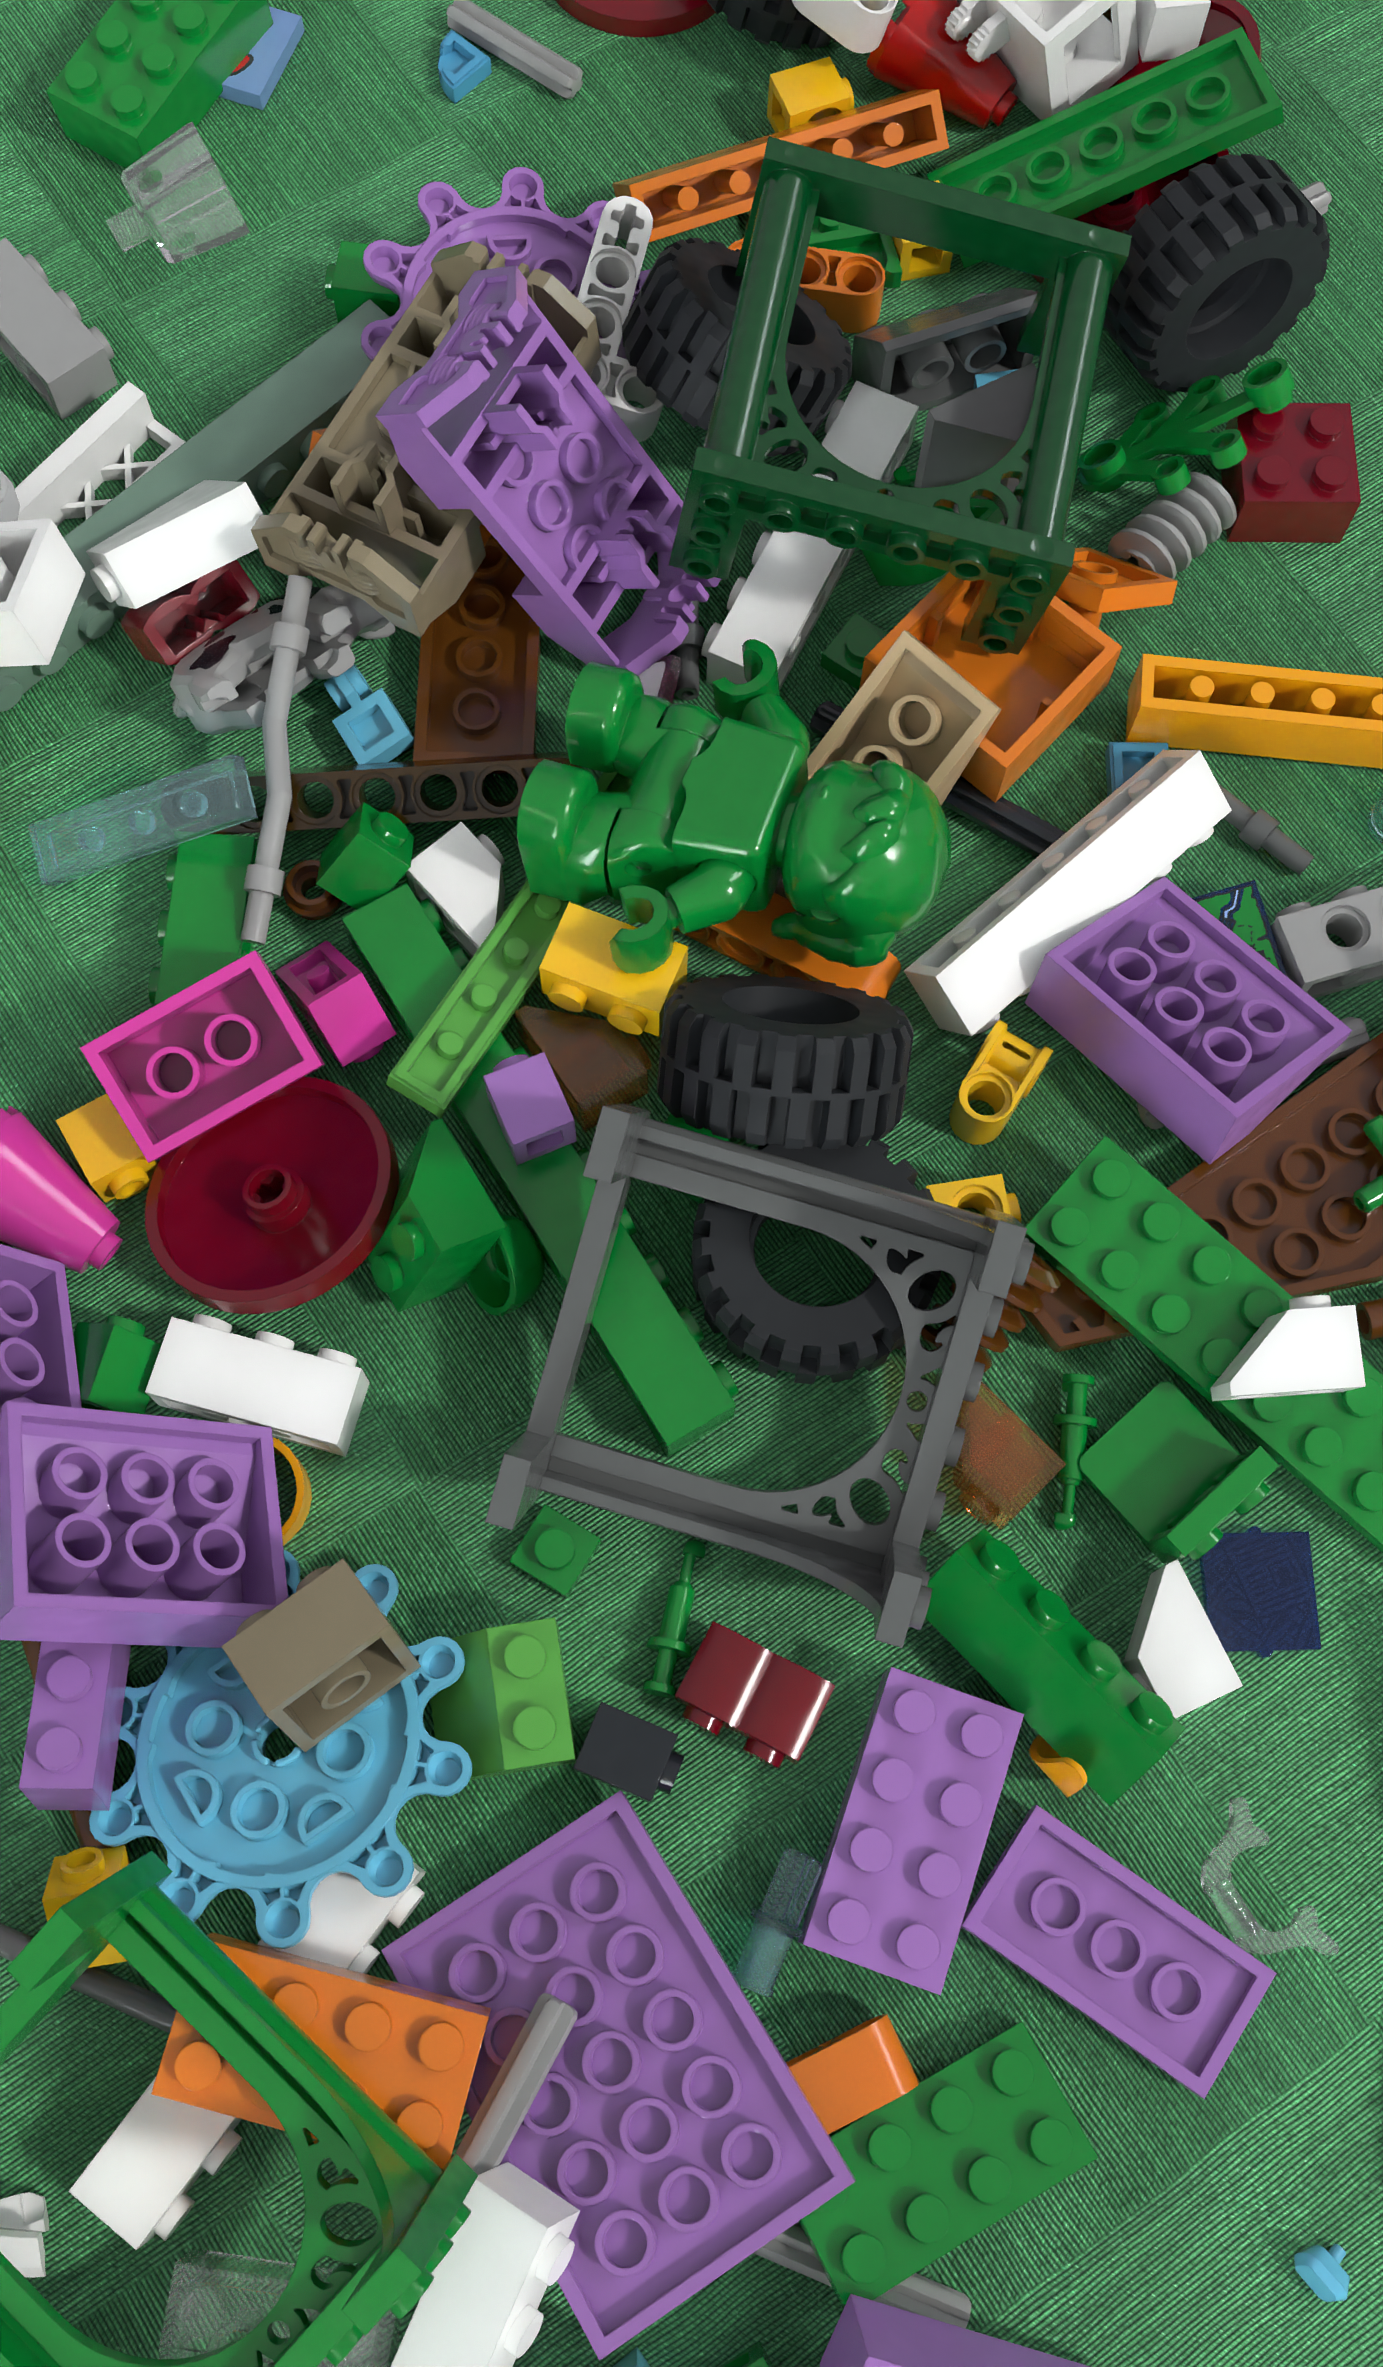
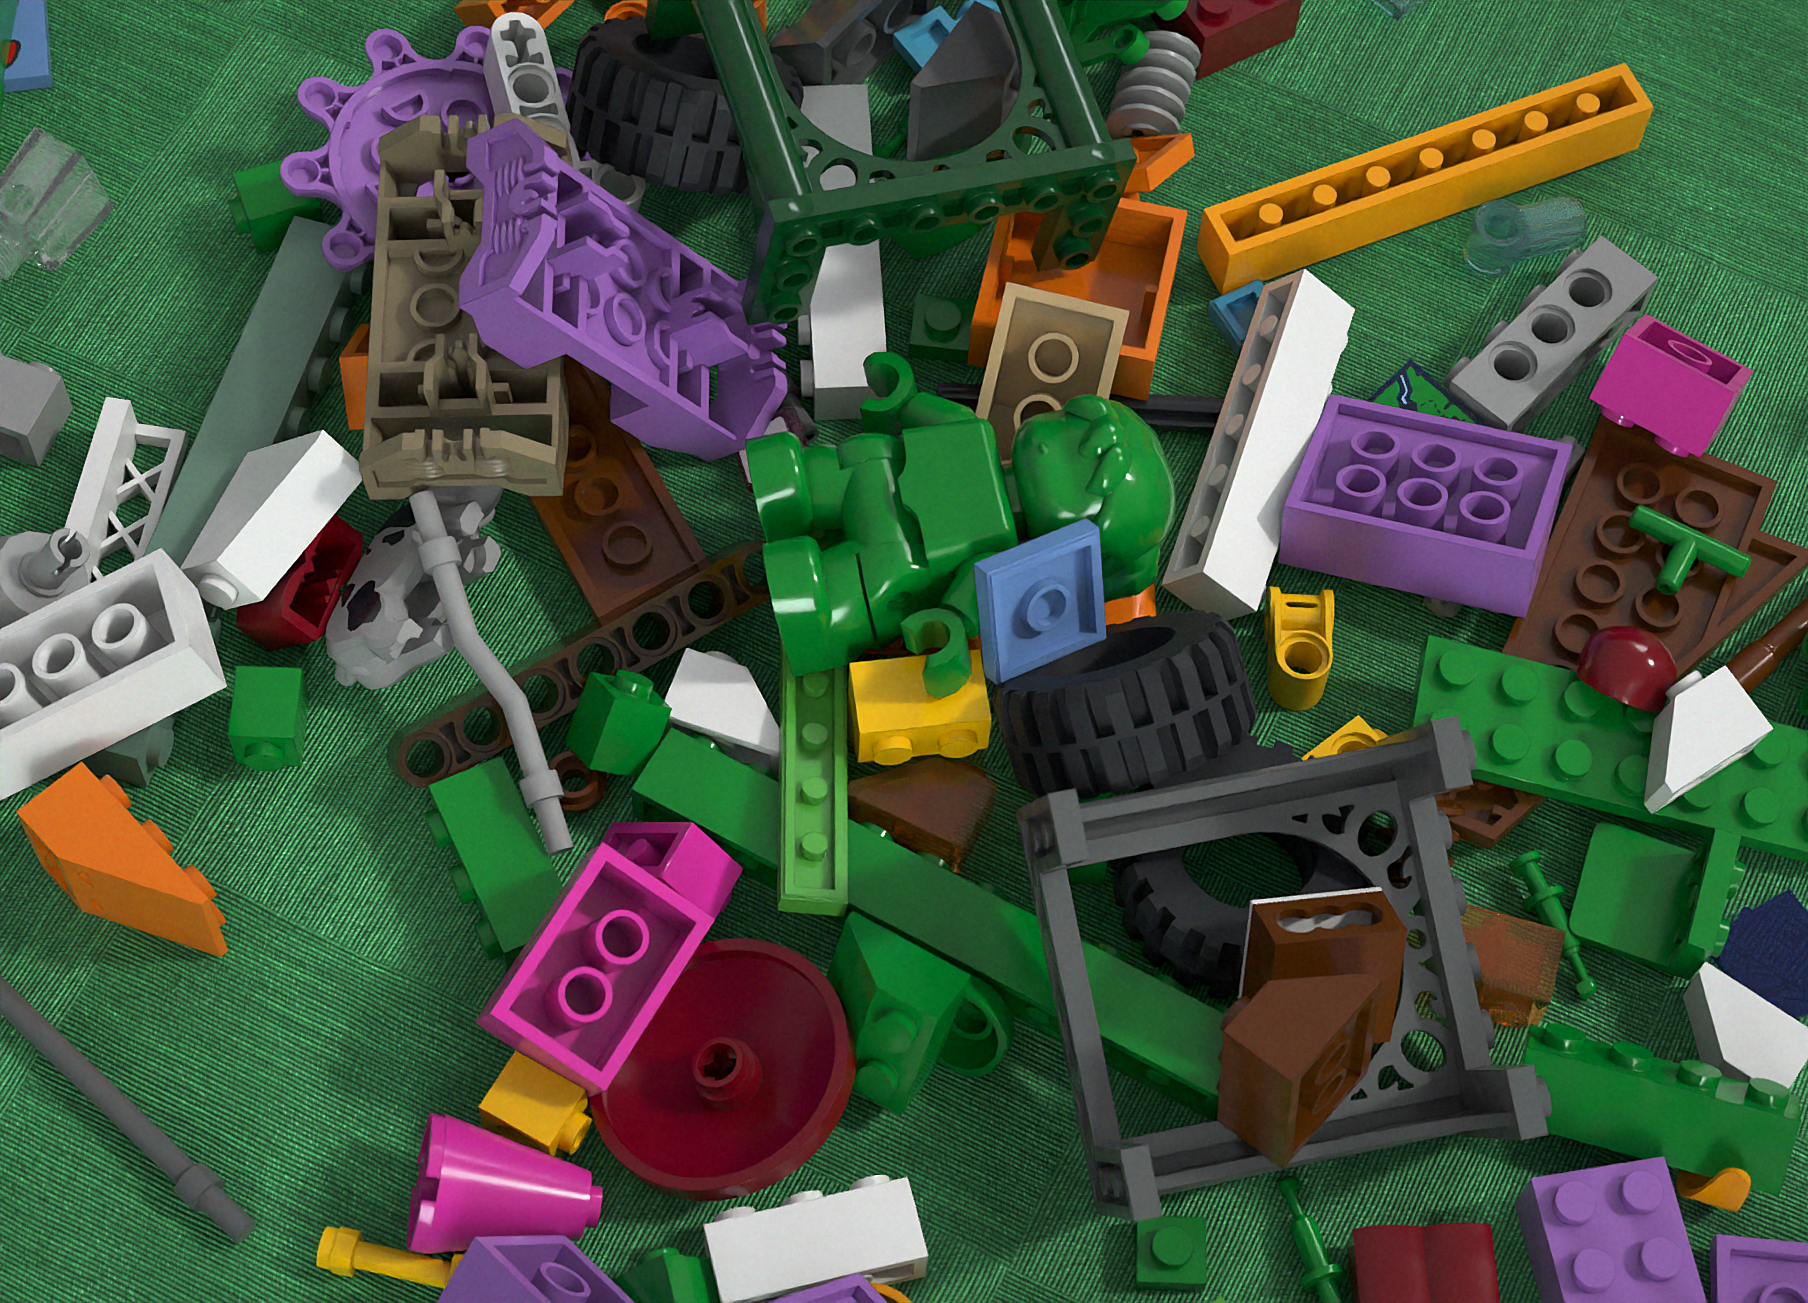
camera: 30 degrees left, 10 degrees down
clear light blue tile [28,754,258,886] -> none
medium azure plate [324,664,414,764] -> none
medium lavender brick [483,1052,577,1165] -> none
dark grey bar [1219,784,1315,876] -> none
none -> green brick [228,666,310,771]
none -> medium blue tile [974,518,1106,685]
none -> reddish brown slope [1216,973,1382,1170]
none -> reddish brown piece [1238,887,1407,1044]
none -> dark red hair [1577,625,1677,713]

